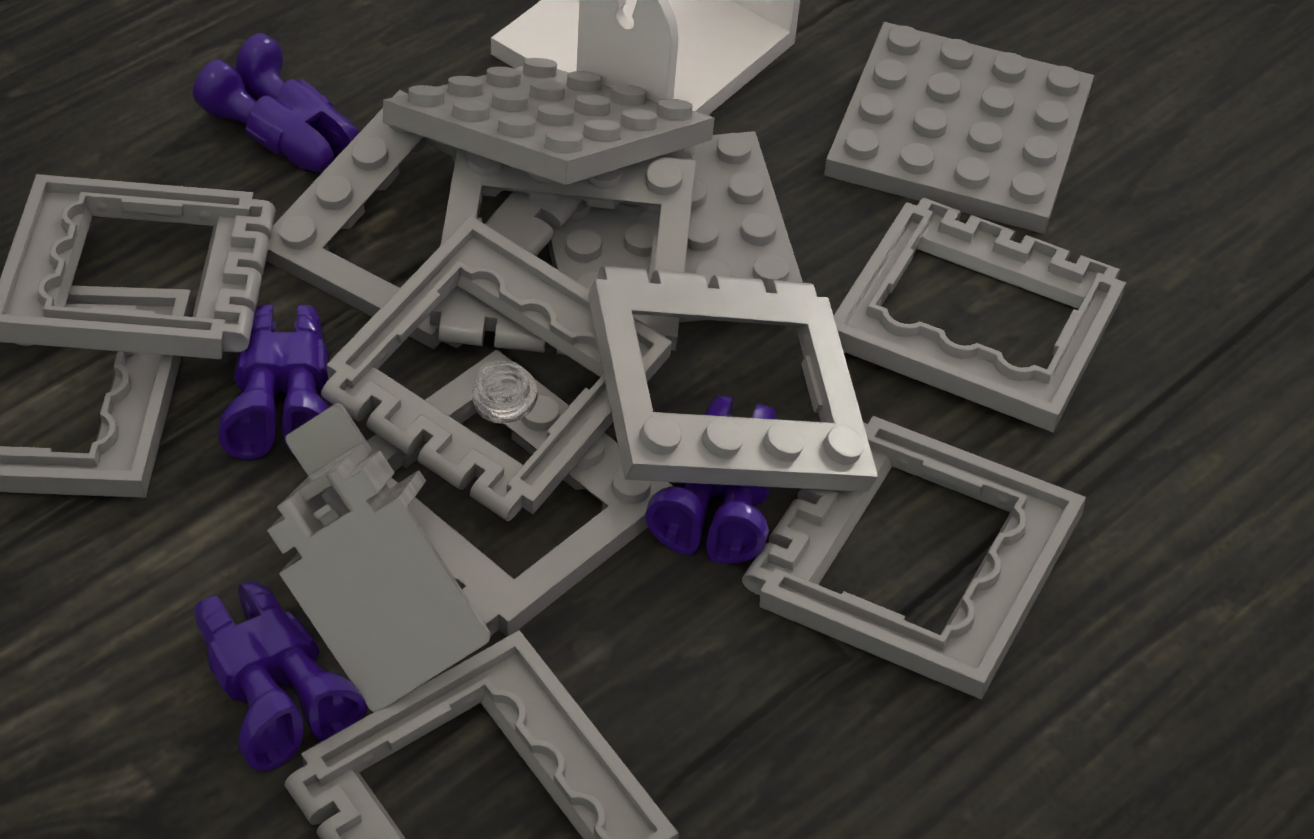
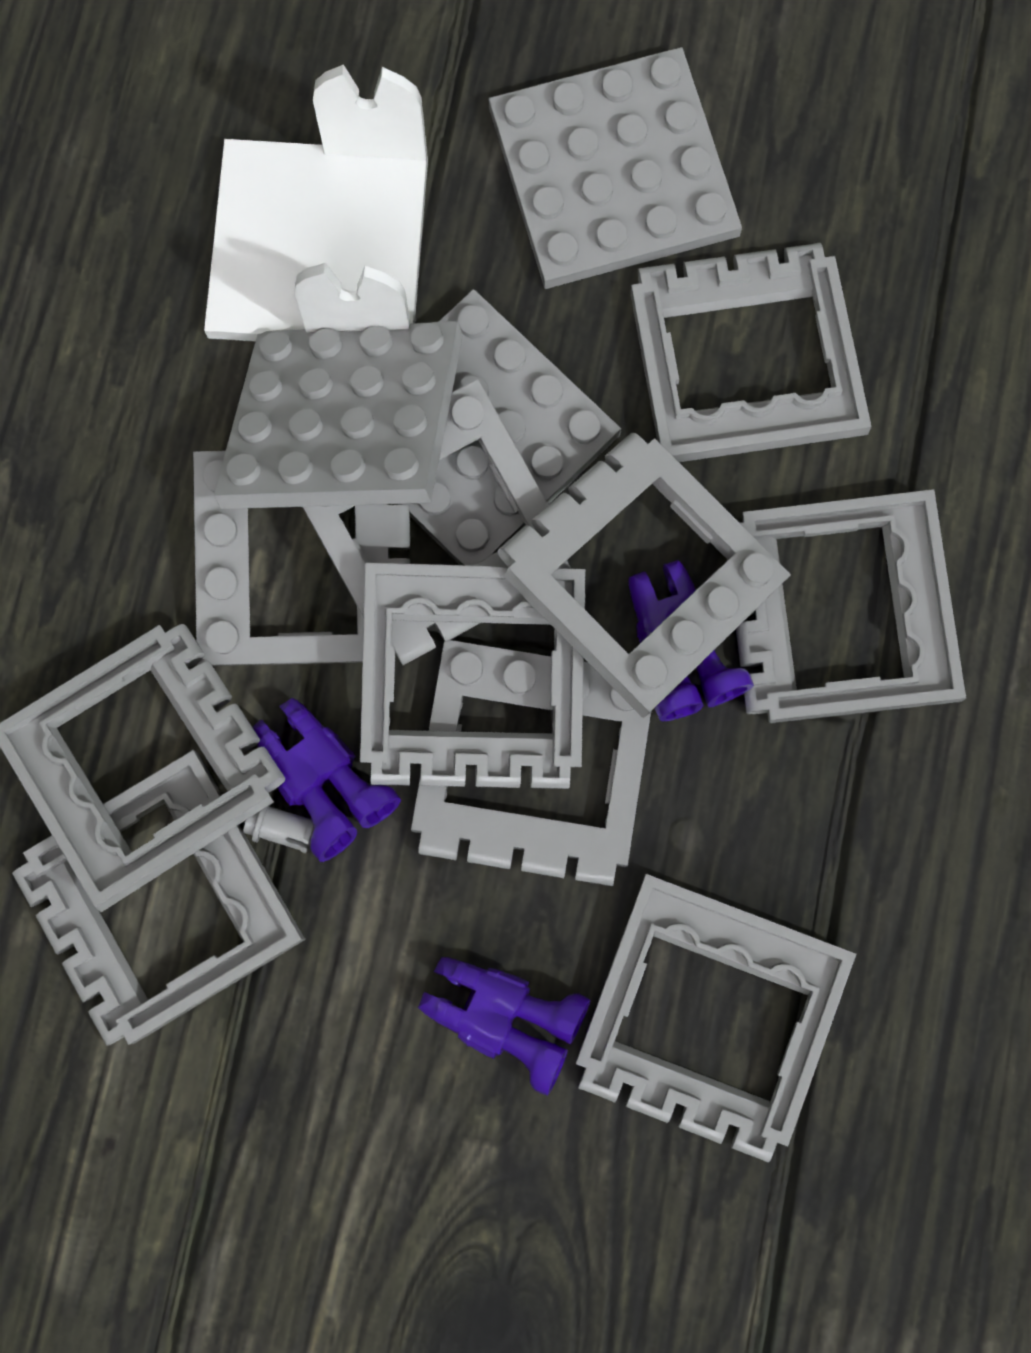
camera: 30 degrees left, 30 degrees up
dark purple piece [193,33,360,174] -> none
light grey piece [267,403,491,712] -> none
clear plate [472,361,538,424] -> none
none -> light grey pin [243,804,314,853]

